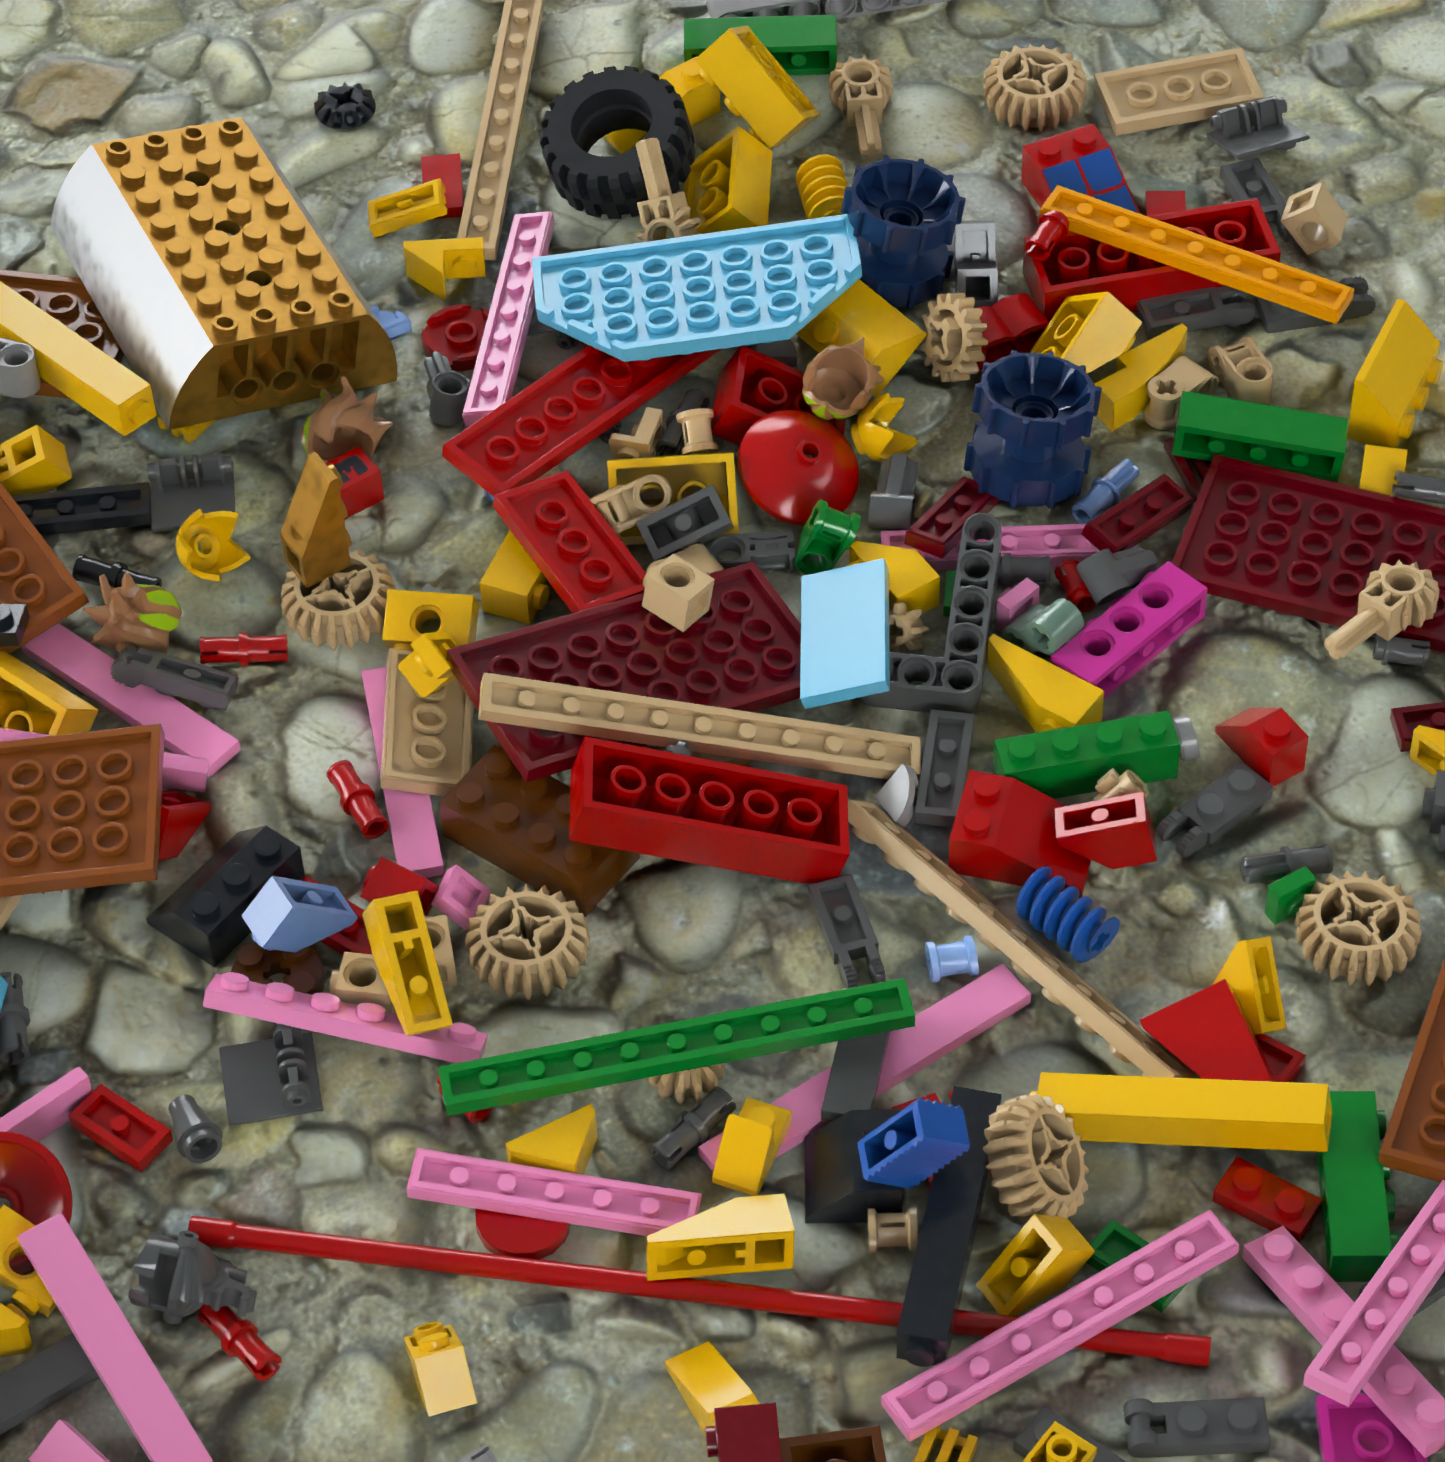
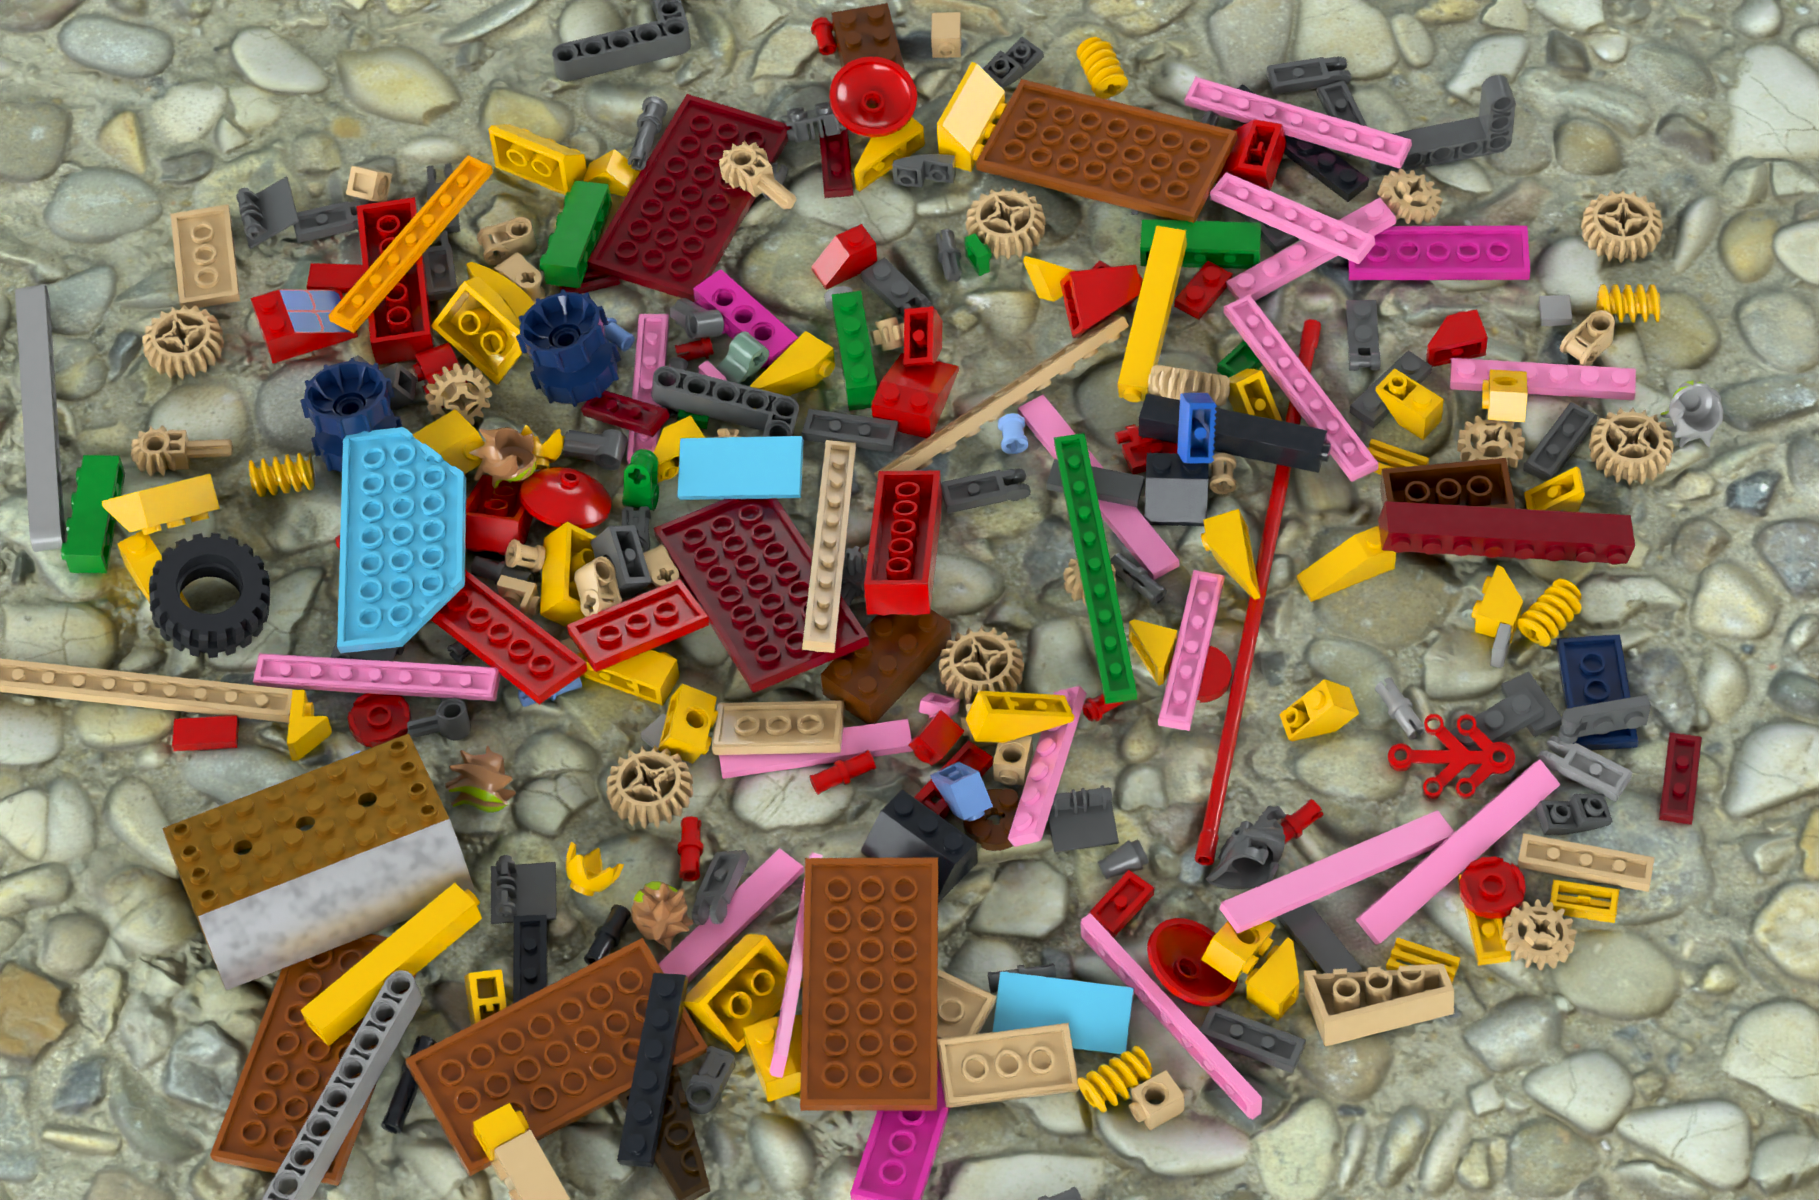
camera: 85 degrees left, 5 degrees up
pearl gold slope [280,452,352,588] -> none
black gear [314,82,376,129] -> none
red brick [326,446,384,520] -> none
yellow tile [368,178,447,238] -> none
yellow slope [398,632,459,698] -> none
tan gear [635,138,702,242] -> none
tan brick [642,553,715,632] -> none
yellow slope [683,126,773,234] -> none
yellow slope [712,1097,792,1196] -> none
light grey tile [875,763,919,827] -> none
blue piece [1016,866,1120,962] -> none
red pin [1025,210,1069,261] -> none
dark red tile [1081,473,1195,554] -> none

